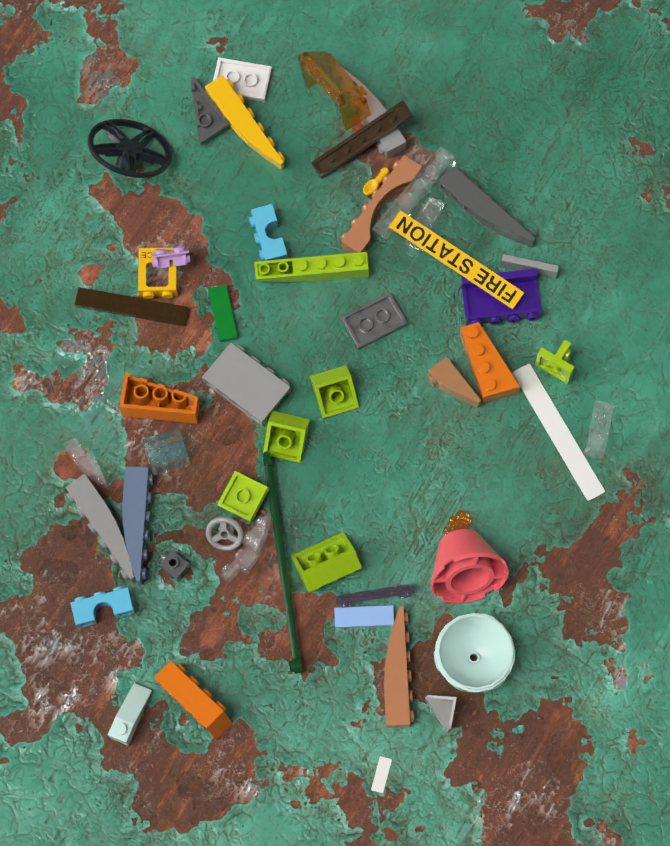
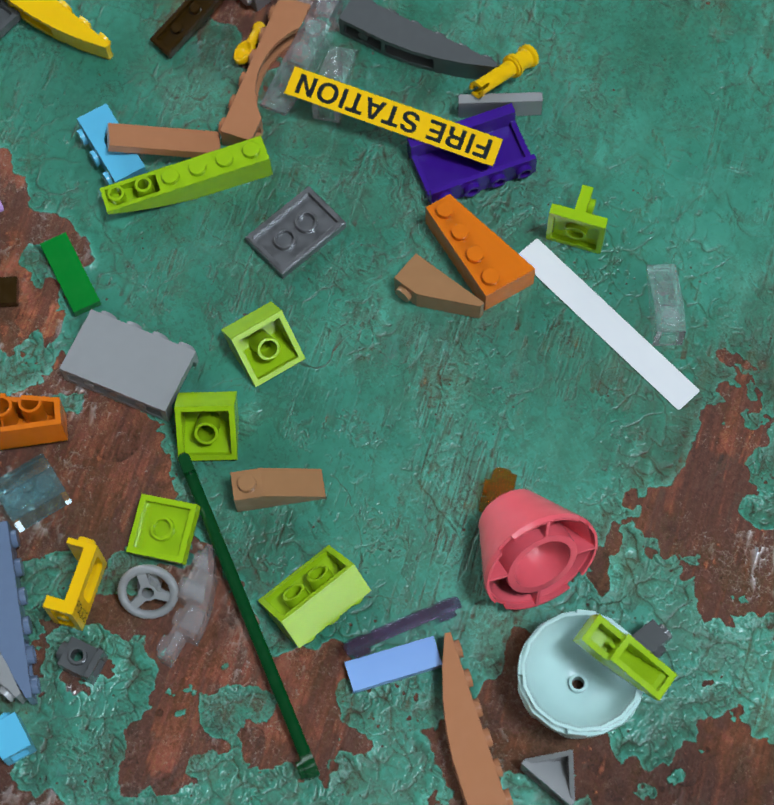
camera: 15 degrees left, 5 degrees down
none -> yellow window [42,536,107,631]
none -> nougat tile [107,123,221,158]
none -> medium nougat slope [230,468,326,512]
none -> yellow pin [469,44,539,98]
none -> lime slope [572,614,677,701]
none -> dark grey brick [632,619,672,658]

